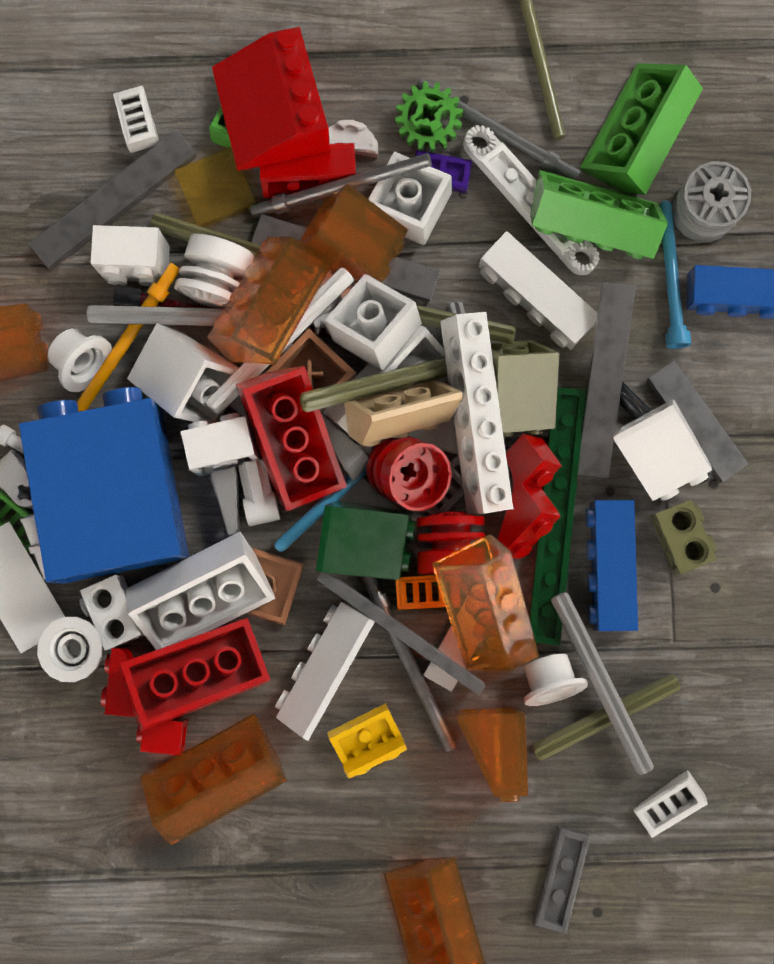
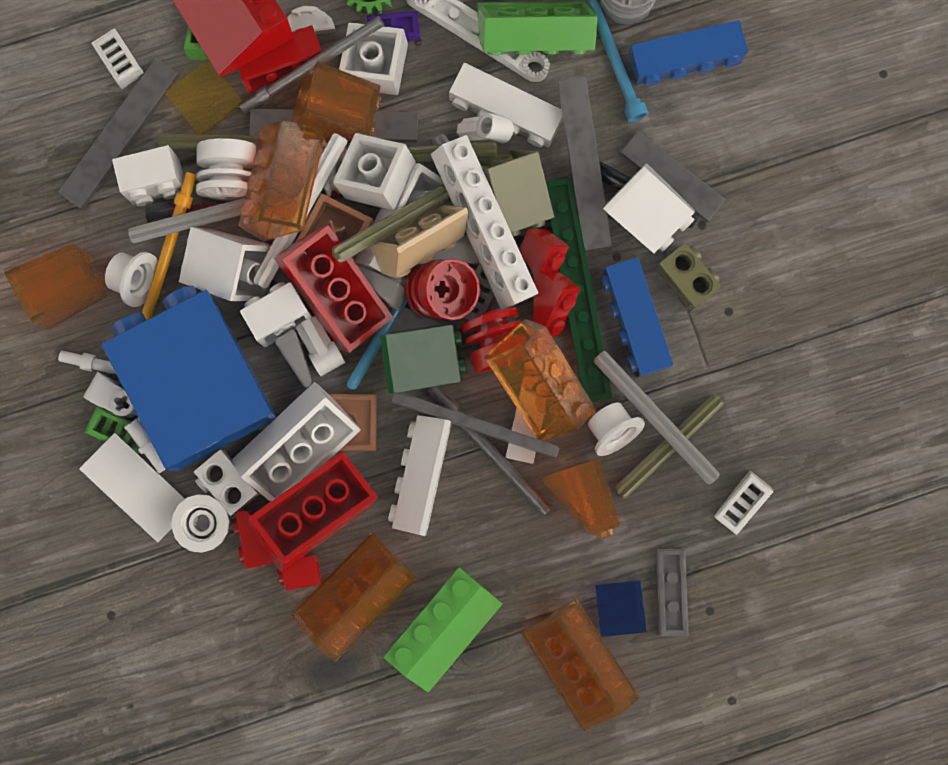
camera: 20 degrees left, 0 degrees up
yellow bracket [327,703,407,778] -> none
orange slope [396,574,461,610] -> none
none -> bright green slope [383,566,503,692]
none -> white piece [457,112,514,143]
none -> clear blue piece [595,580,647,637]

